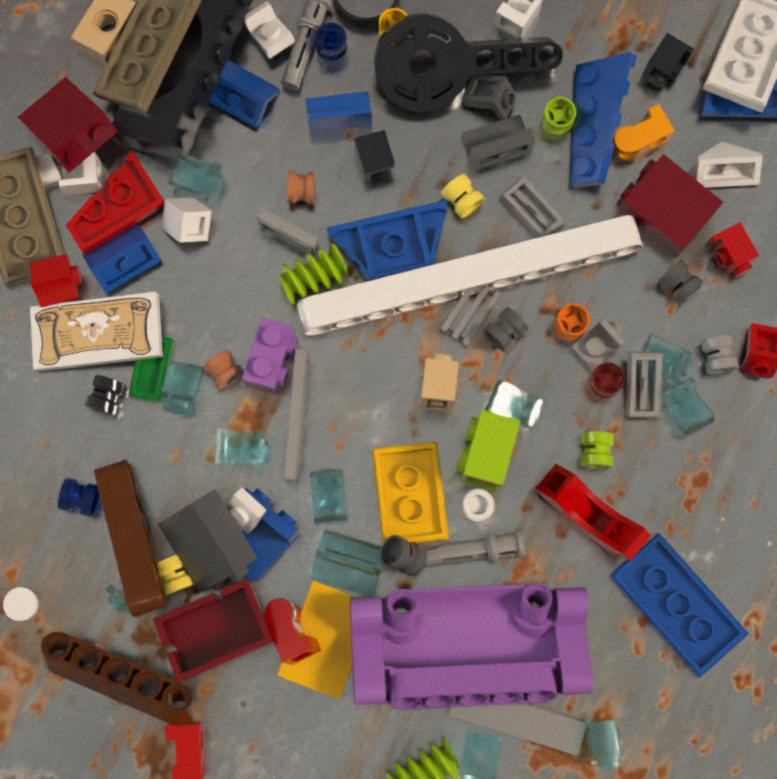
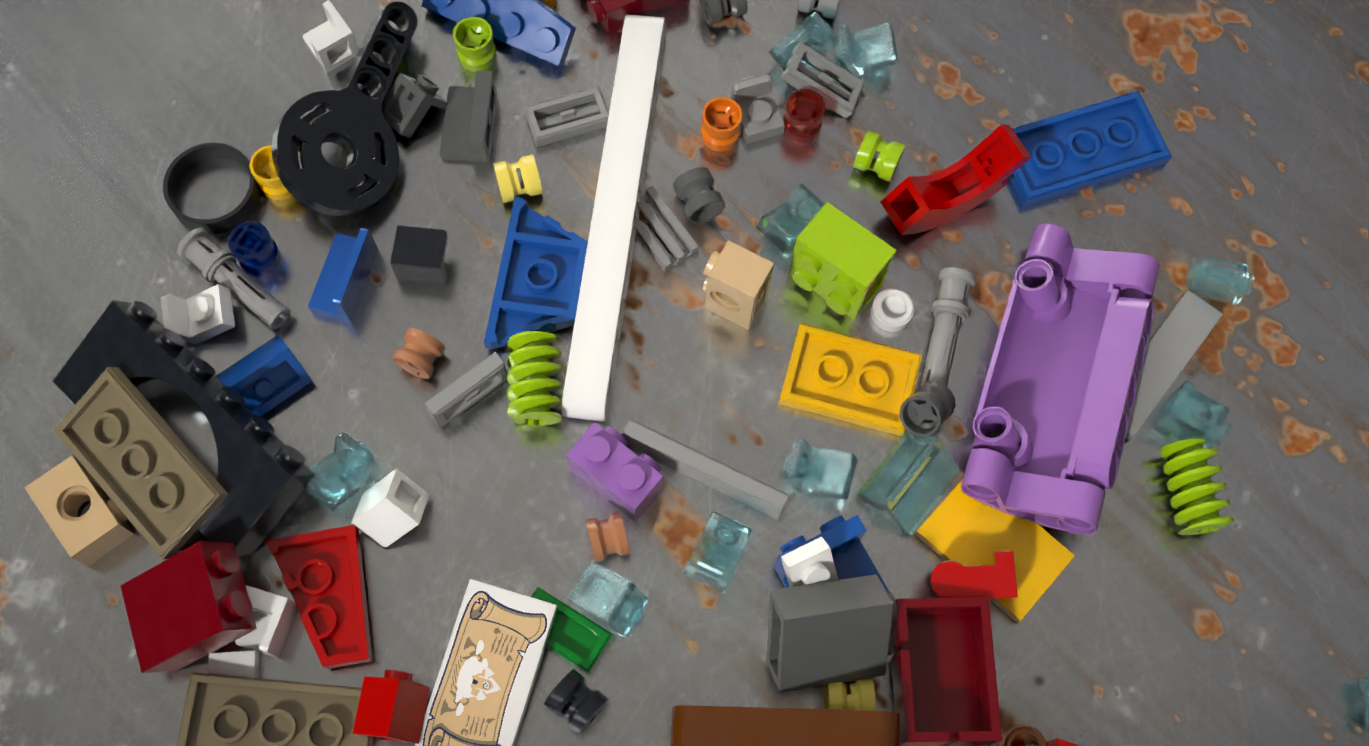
camera: 70 degrees left, 10 degrees down
blue panel [82,223,161,294] -> none

